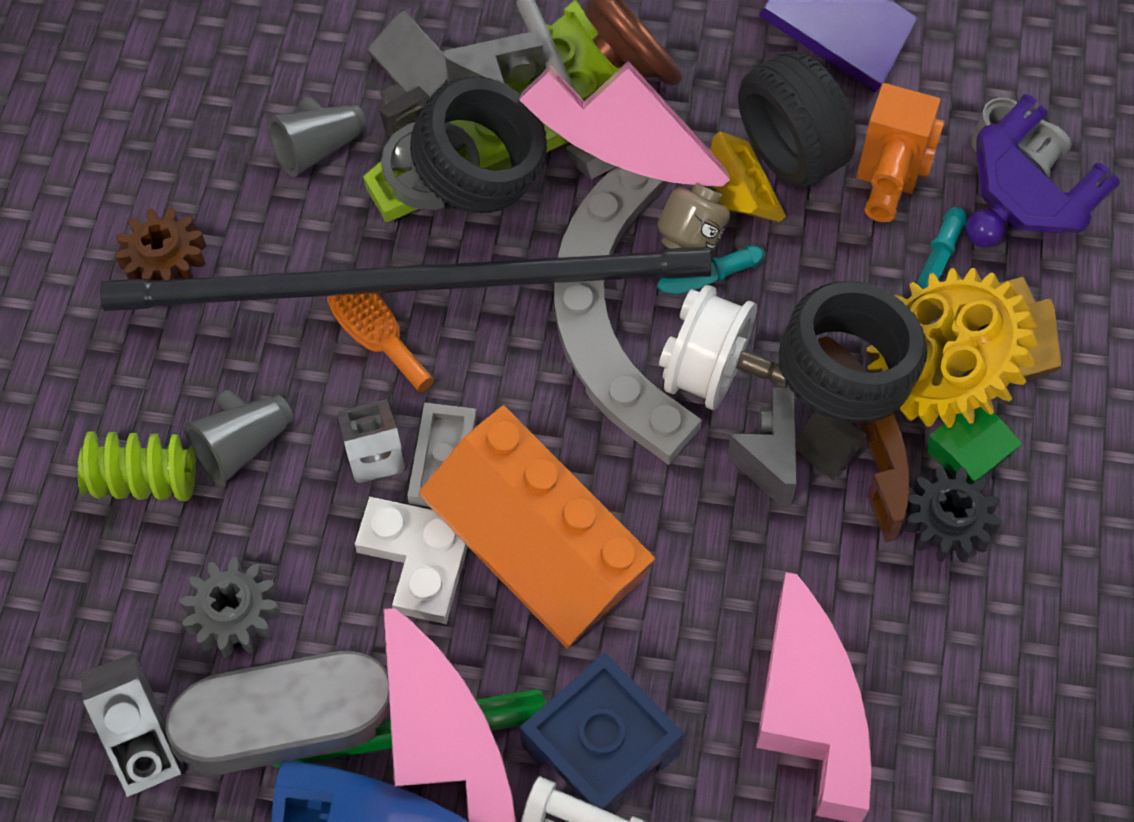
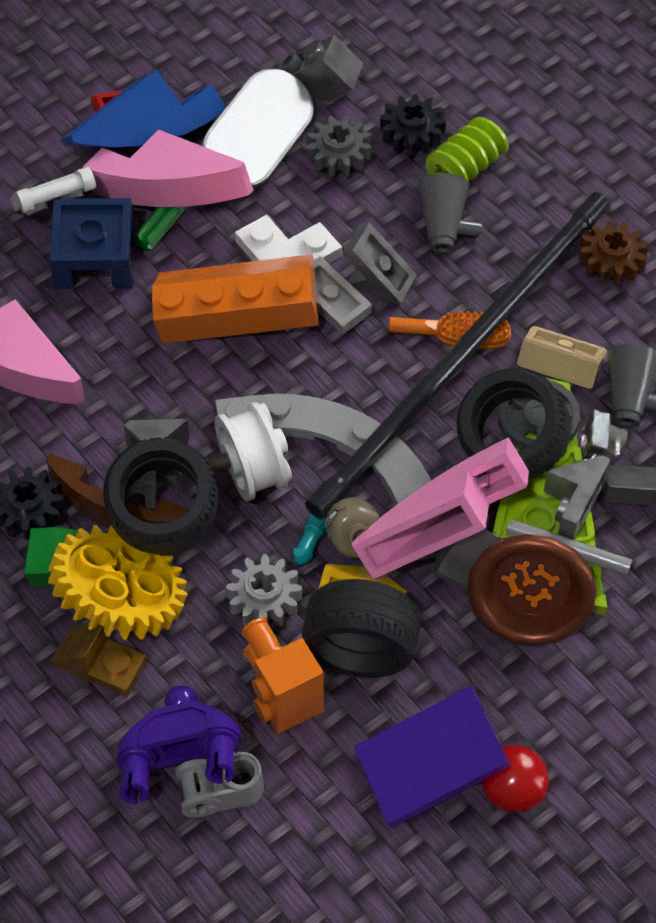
camera: 130 degrees right, 5 degrees down
teal piece [917,207,967,289] -> none
none -> light grey gear [226,554,302,627]
none -> black gear [380,94,446,156]
none -> tan slope [517,326,607,389]

